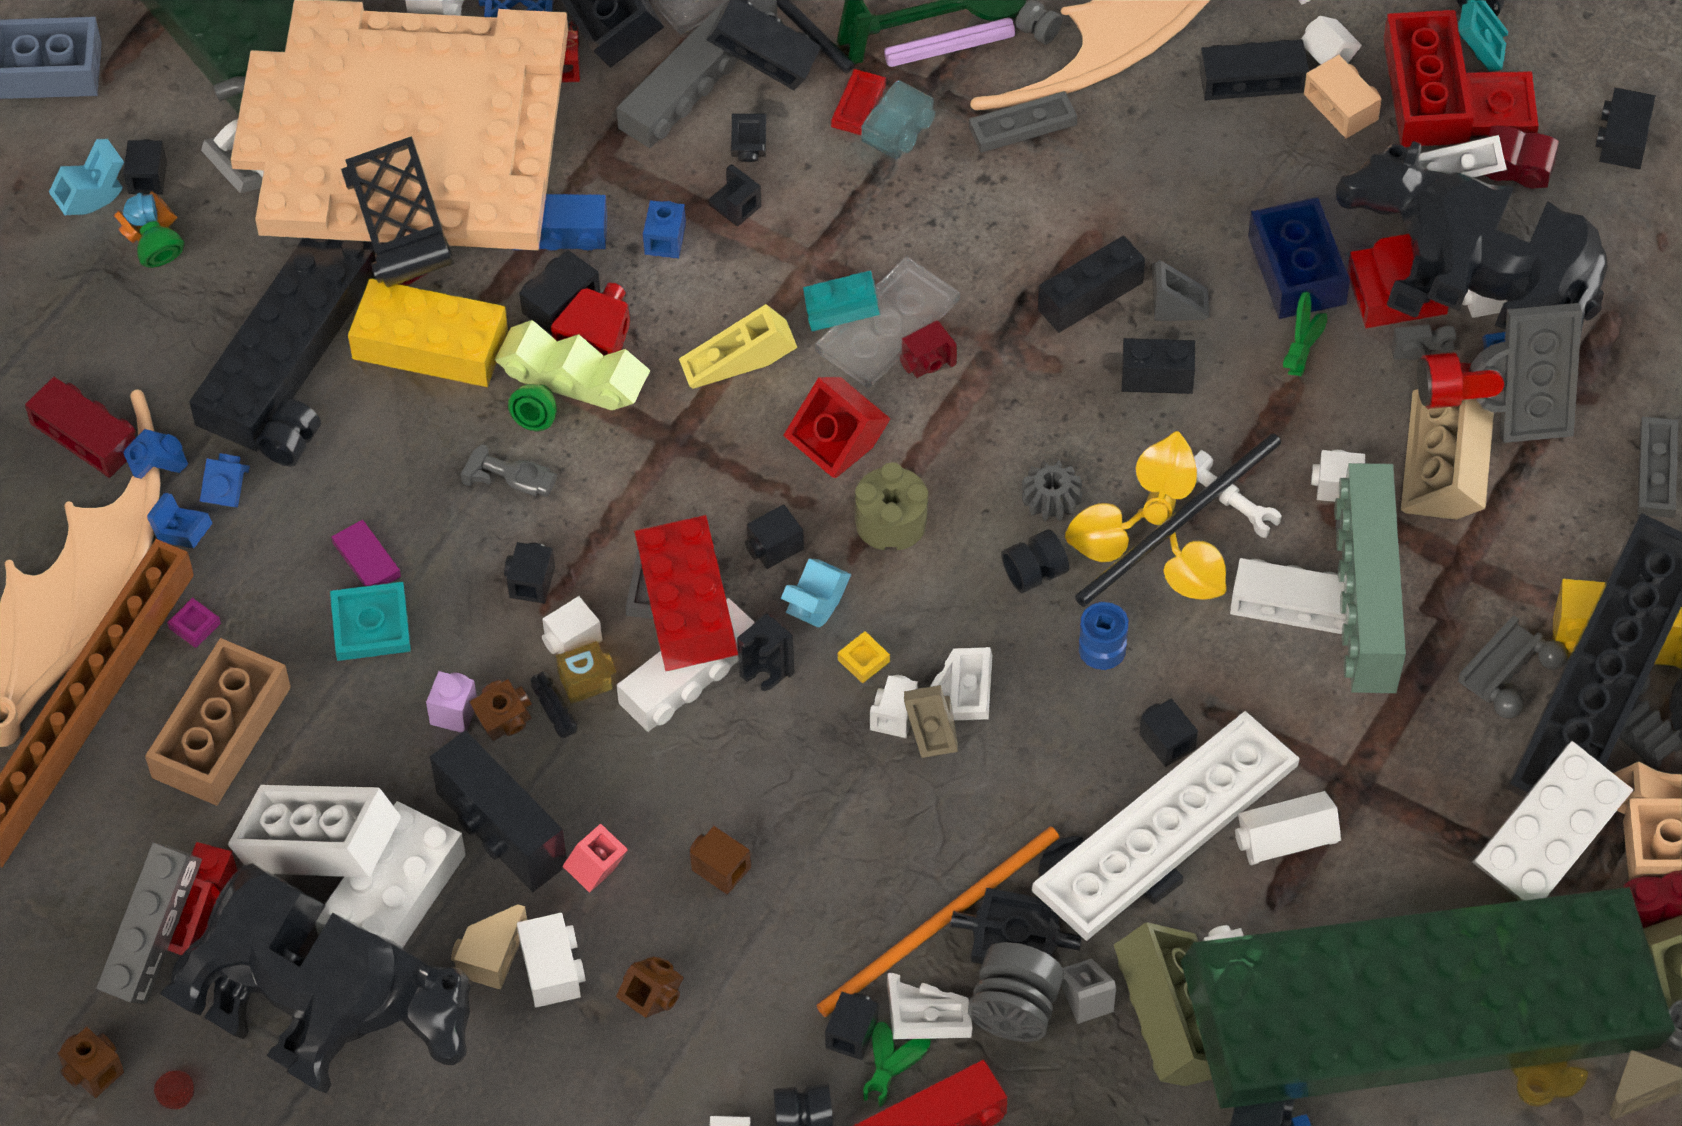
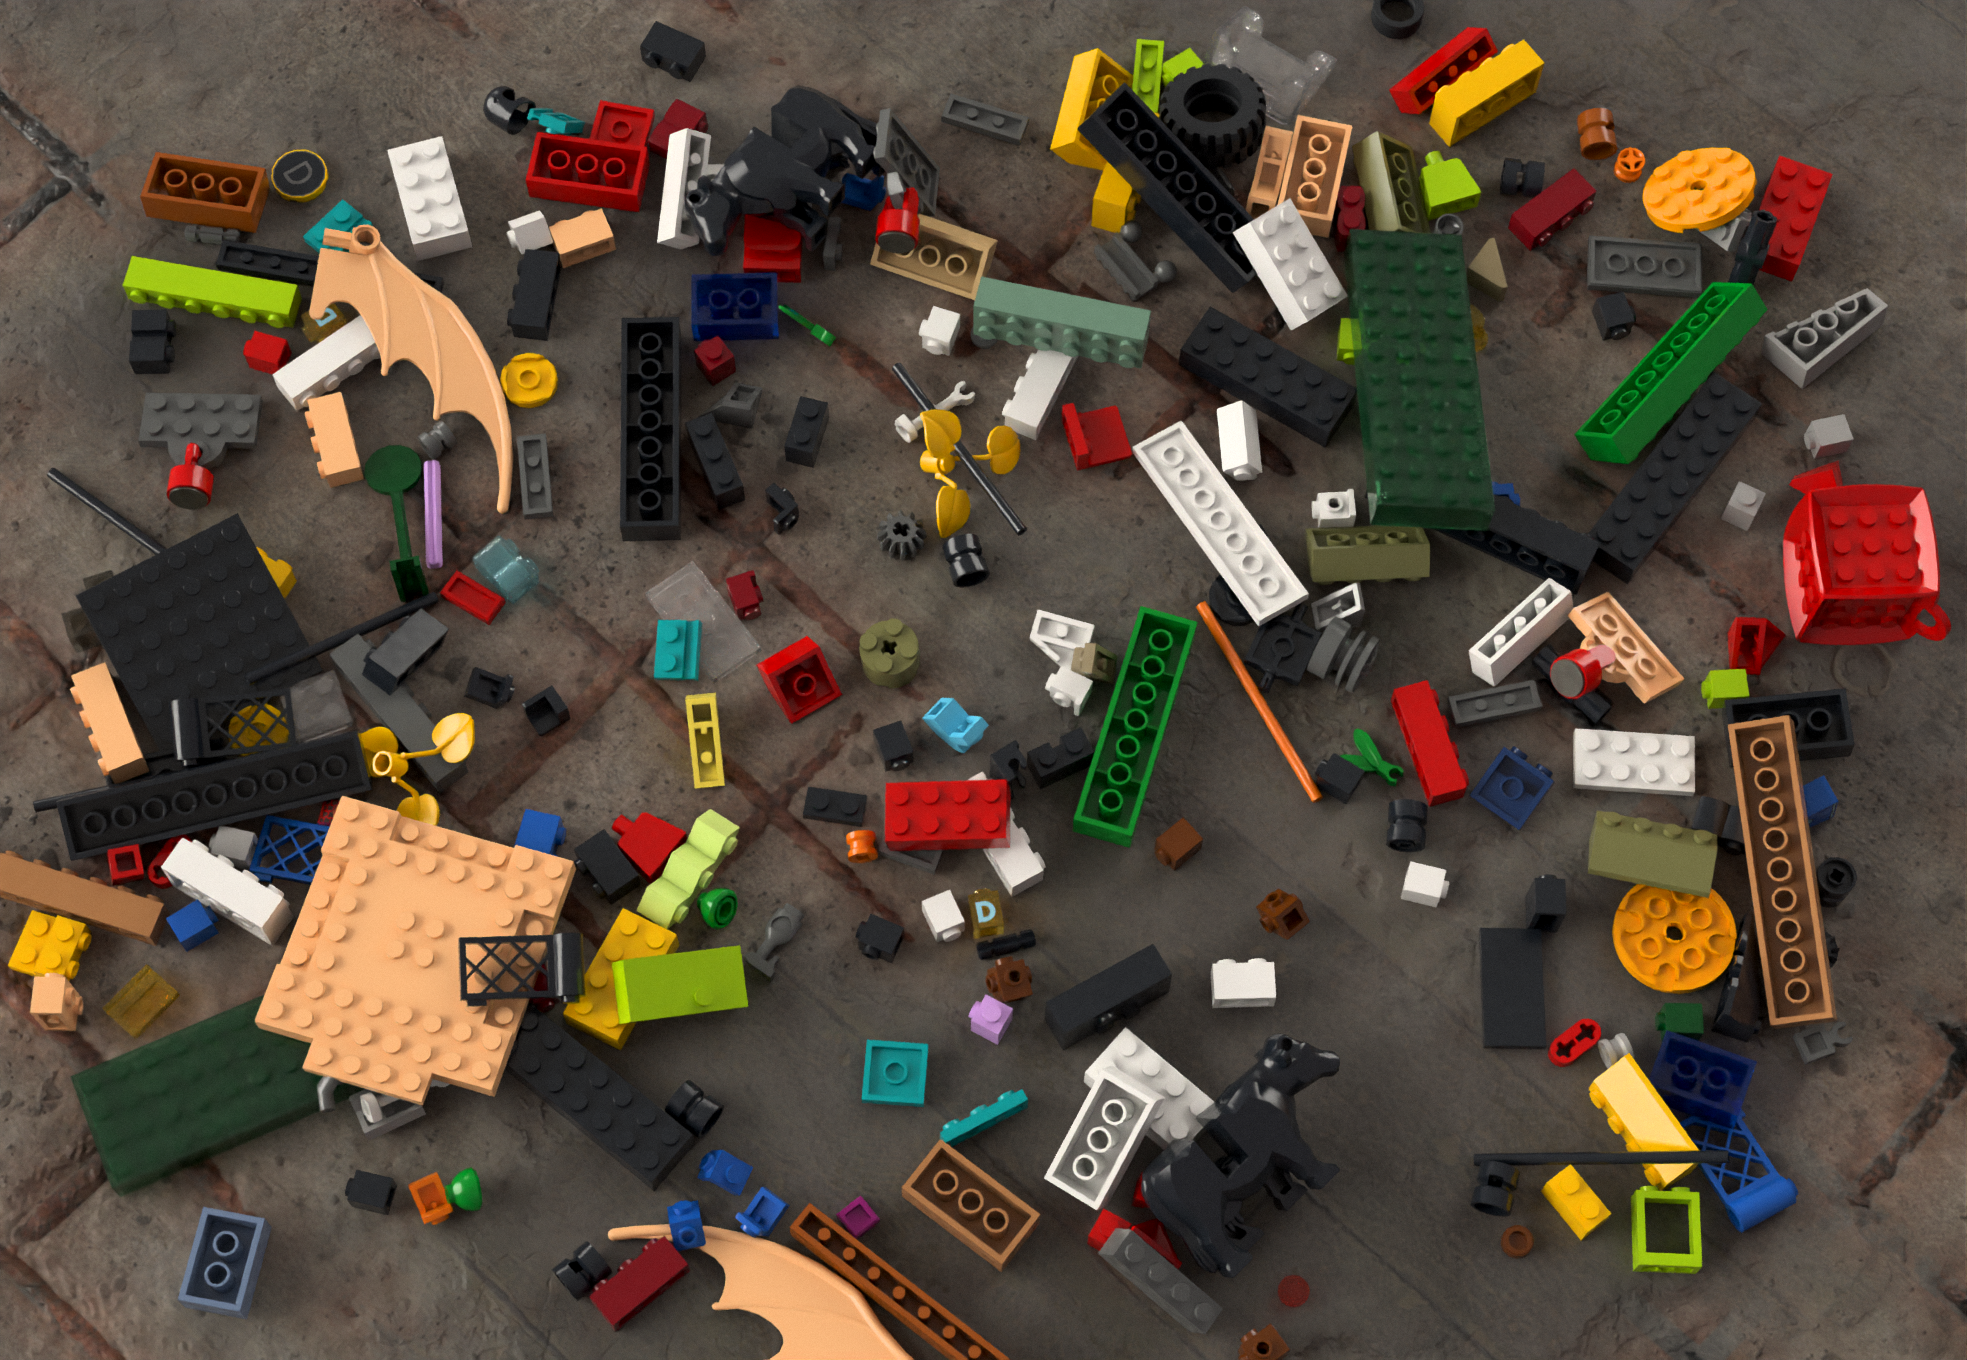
camera: 80 degrees left, 10 degrees up
medium azure brick [49,139,124,215] -> none
dark azure plate [123,193,158,226] -> none
magenta tile [331,519,401,586] -> none
tan slope [451,904,527,990] -> none
coral brick [562,824,628,893] -> none
blue brick [643,200,686,259] -> none
yellow plate [837,631,890,683] -> none
white wing [887,973,972,1039] -> none
blue wheel [1079,602,1129,670] -> none
black brick [1139,698,1198,767] -> none
none -> yellow plant [361,713,475,826]
none -> yellow tile [500,353,558,408]
none -> black wheel [552,1241,613,1301]
none -> lime brick [612,945,748,1024]
none -> black brick [620,317,681,542]
none -> dark red brick [694,335,736,386]
none -> black bracket [765,482,799,535]
none -> black plate [803,787,867,827]
none -> orange wheel [846,830,878,863]
none -> teal plate [940,1089,1028,1147]
none -> black brick [1027,727,1094,790]
none -> red bracket [1061,403,1132,471]
none -> green brick [1072,606,1198,848]
none -> black brick [1178,306,1358,448]

